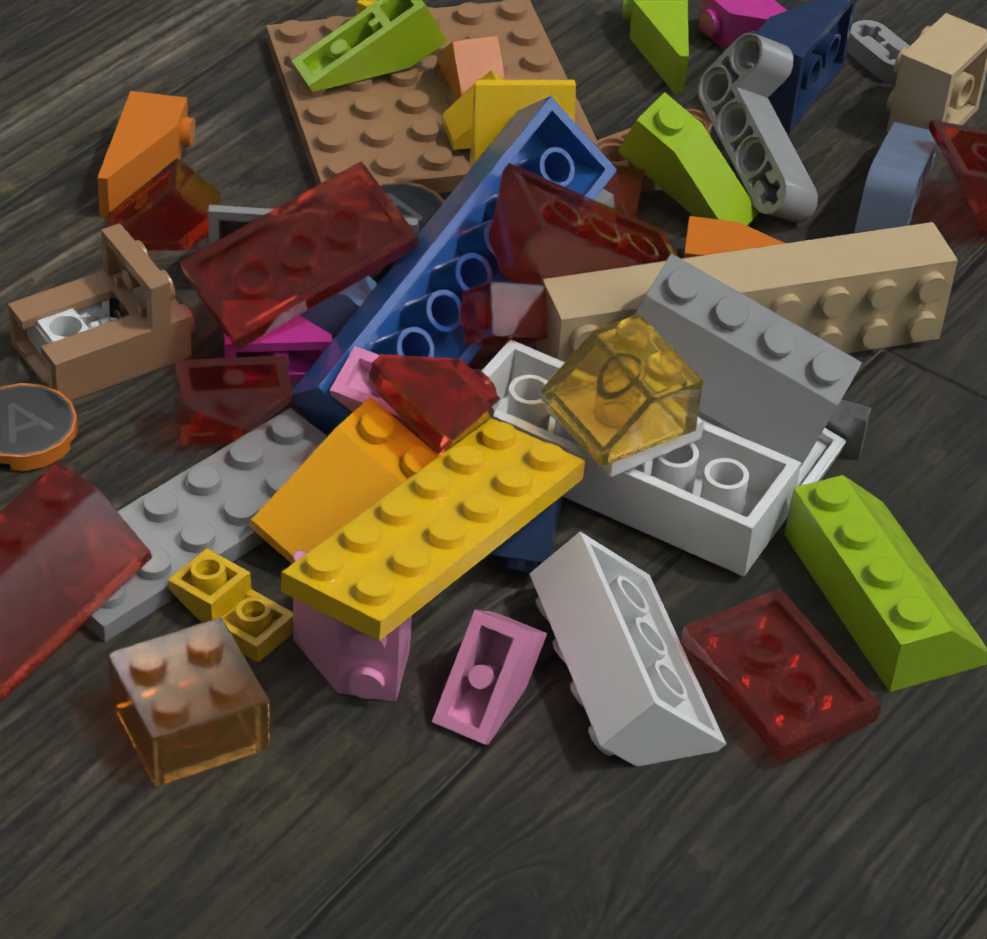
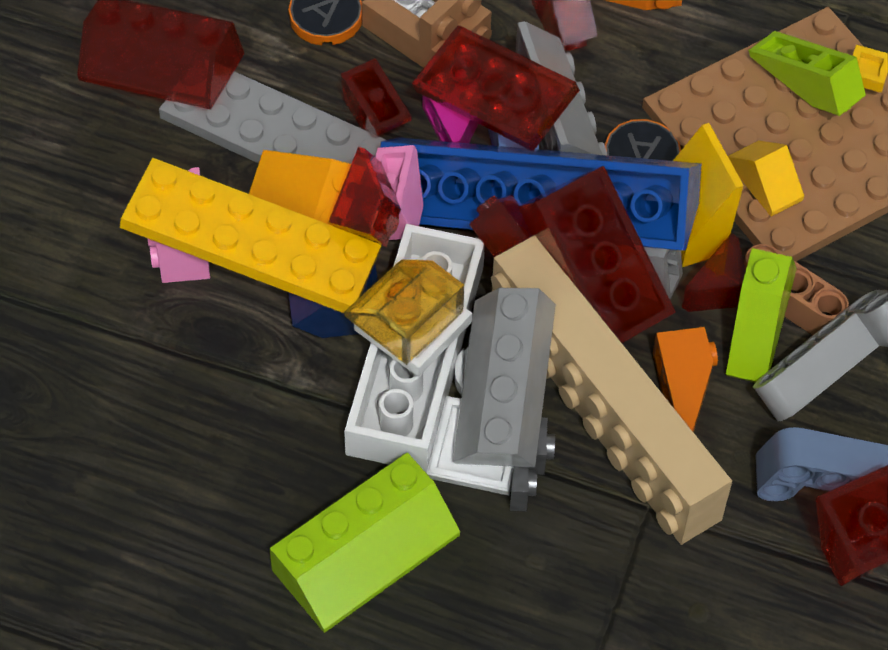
camera: 75 degrees right, 15 degrees up
clear orange brick [108,617,269,787] -> none
yellow slope [167,548,293,663] -> none
bright pink slope [432,610,547,745] -> none
orange slope [437,36,505,101] -> none
white slope [530,532,726,767] -> none
clear red plate [682,588,881,762] -> none

